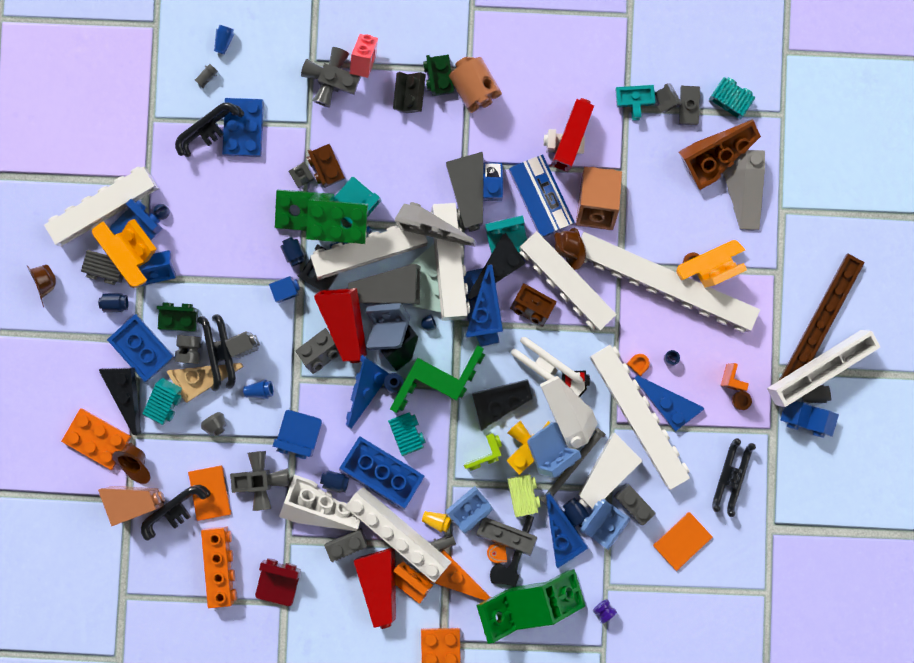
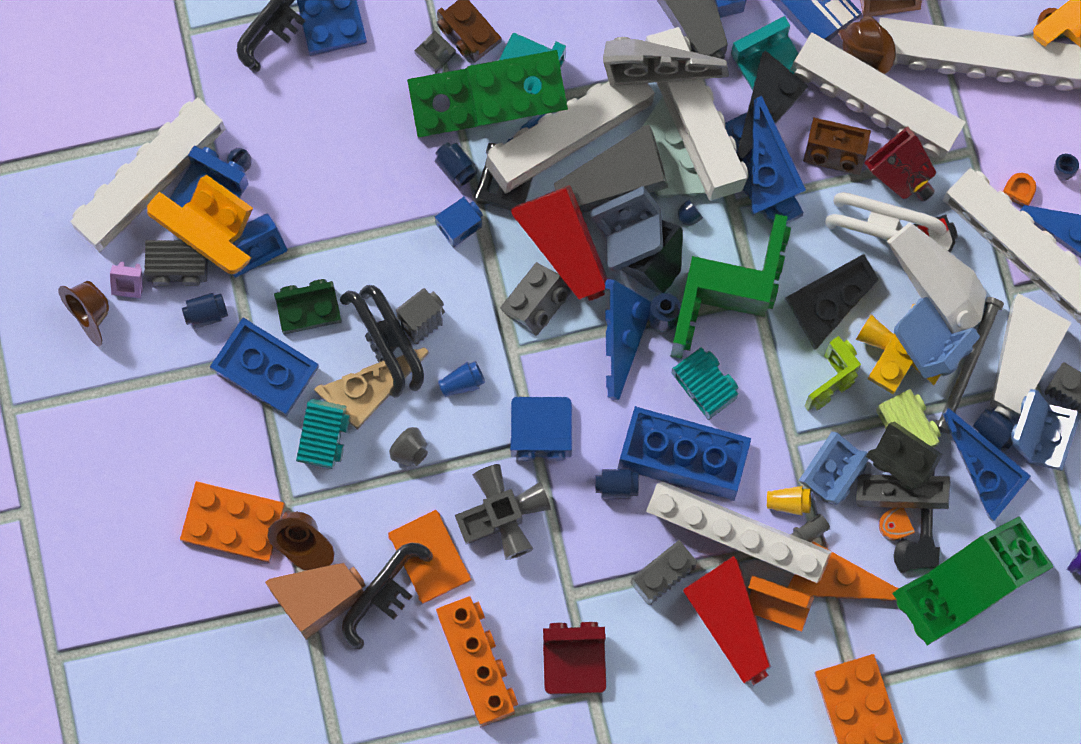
camera: 20 degrees left, 10 degrees down
black wing [99,367,141,435] -> none
dark grey wheel [174,335,202,364] -> none
white wedge [279,474,360,531] -> none
none -> lavender tile [110,262,143,298]
none -> dark red torso [864,126,937,201]
none -> pearl dark grey bracket [866,421,943,489]

